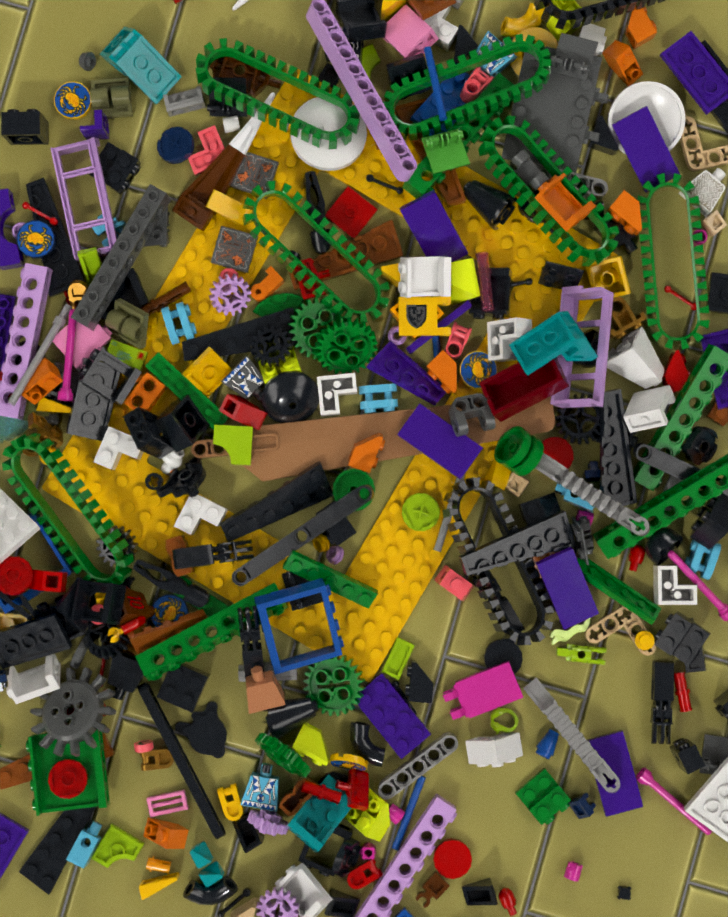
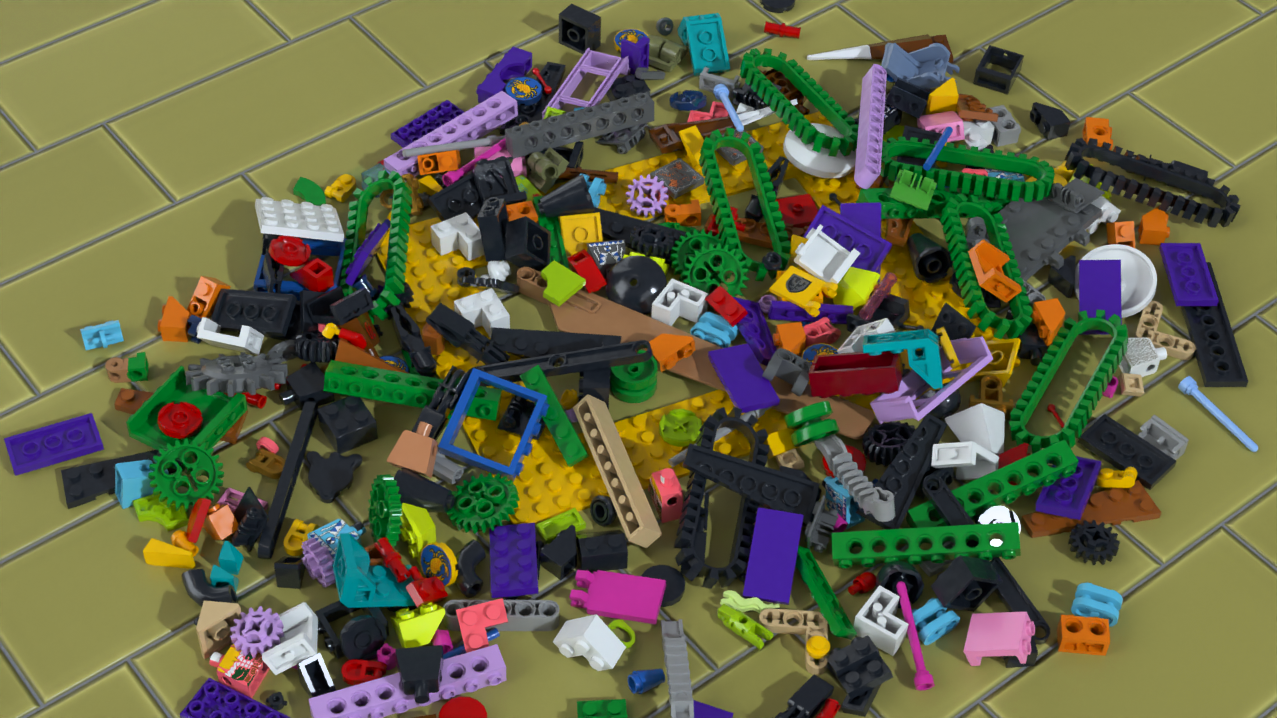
camera: 30 degrees right, 40 degrees down
none -> green gear [148,438,224,512]
none -> red tile [187,498,211,543]
none -> black hinge [231,487,269,552]
none -> dark purple tile [345,219,391,286]
none -> dark blue bush [352,274,378,298]
none -> black torso [395,645,443,704]
none -> coral plate [456,598,508,653]
none -> black cone [537,174,595,218]
none -> tan brick [573,394,662,548]
none -> black slope [576,529,628,573]
none -> black brick [590,495,617,527]
none -> dark grey tile [635,67,666,79]
none -> red plate [705,286,748,327]
none -> light blue piece [713,84,744,132]
none -> black plate [762,252,782,271]
none -> dark purple plate [803,205,892,272]
none -> yellow tile [936,327,960,369]

